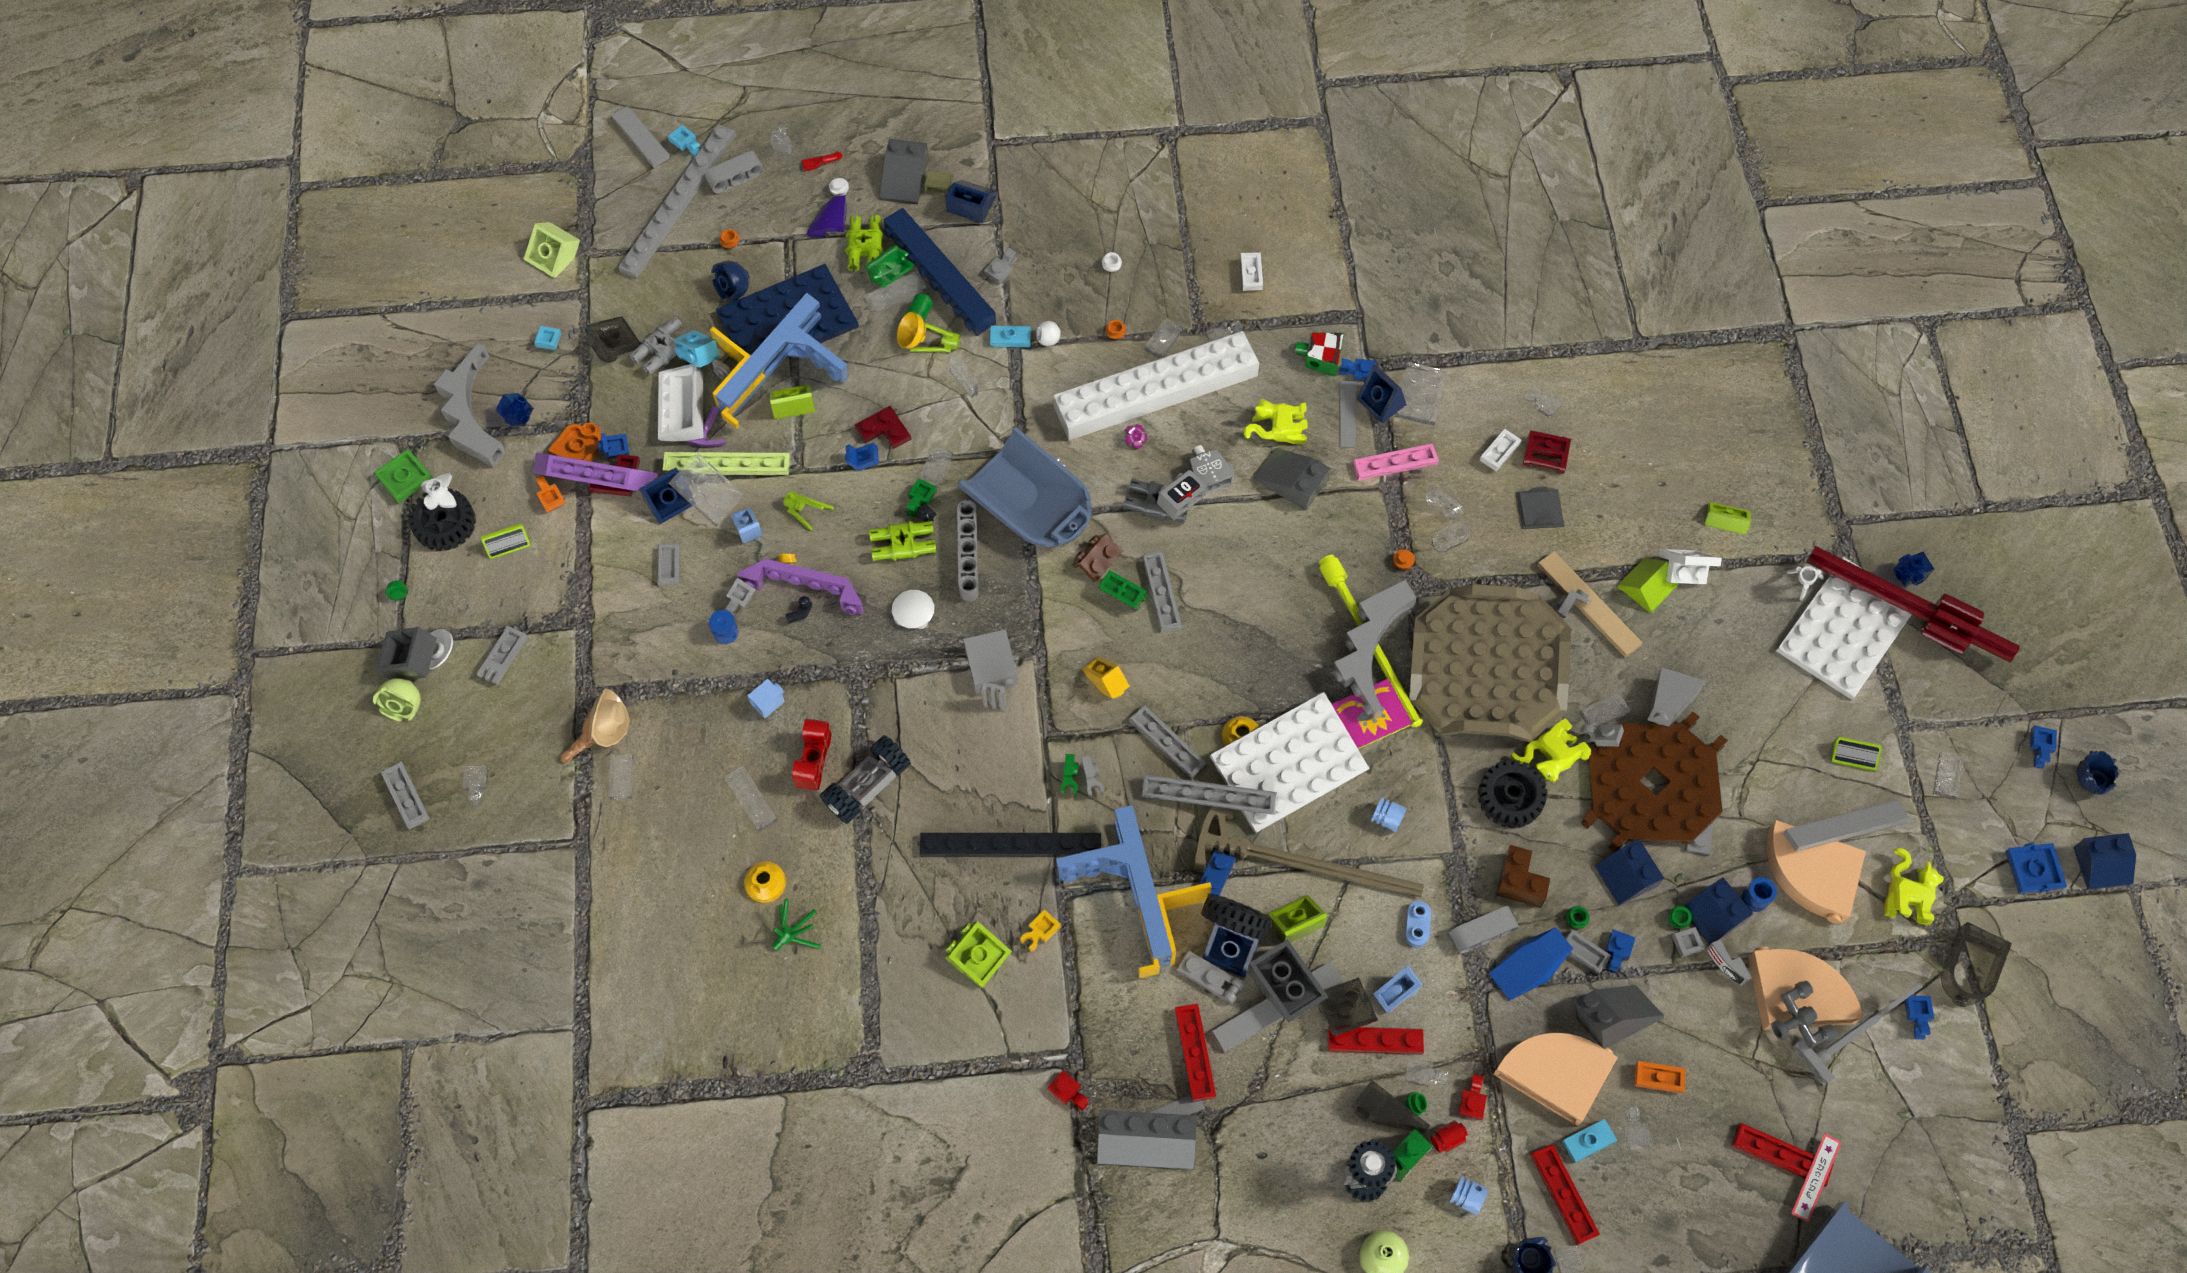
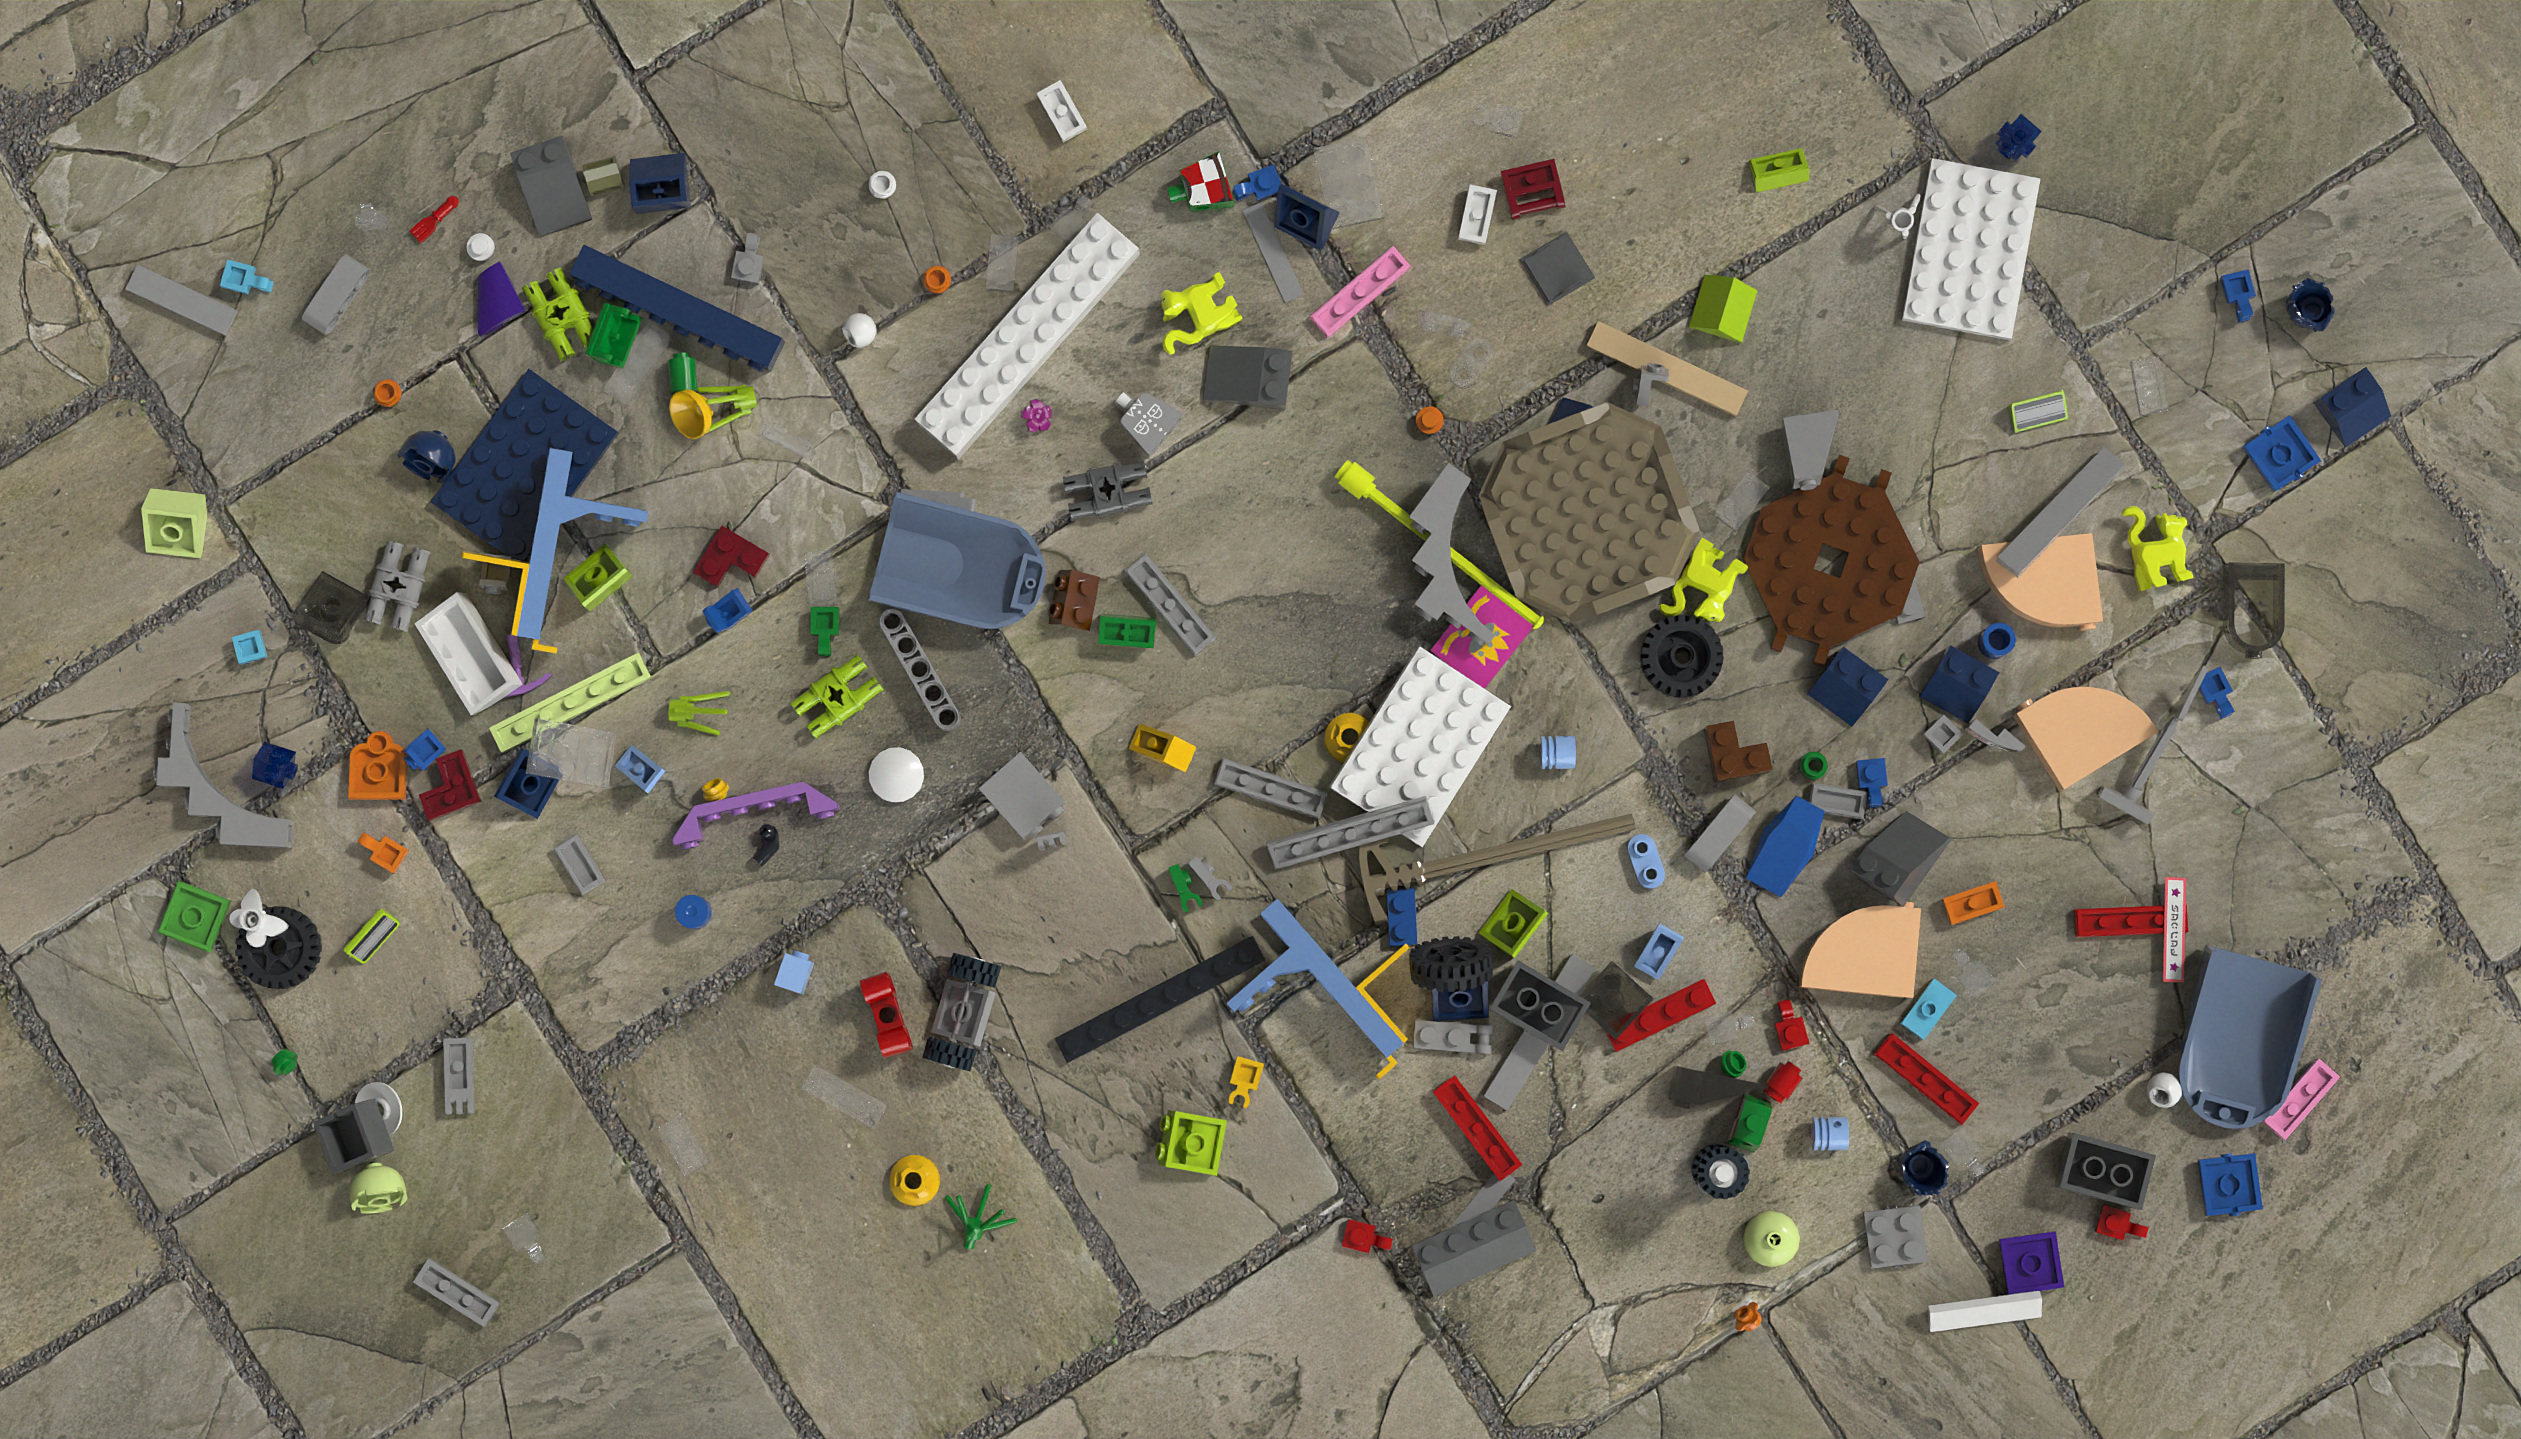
camera: 25 degrees left, 20 degrees up
medium lavender slope [533,452,658,491] -> none
tan hat [561,688,630,764] -> none
light grey plate [618,124,736,279] -> none
medium azure brick [674,330,720,368] -> none
light grey plate [725,578,757,616] -> none
black plate [918,503,937,522] -> none
medium azure plate [990,326,1031,347] -> none
light grey brick [1157,470,1207,520] -> none
light grey plate [1580,724,1624,747] -> none
white bracket [1659,548,1722,584] -> none
green plate [1668,906,1692,929] -> none
dark grey piece [1771,980,1837,1049] -> none
dark red axle [1806,546,2020,663] -> none

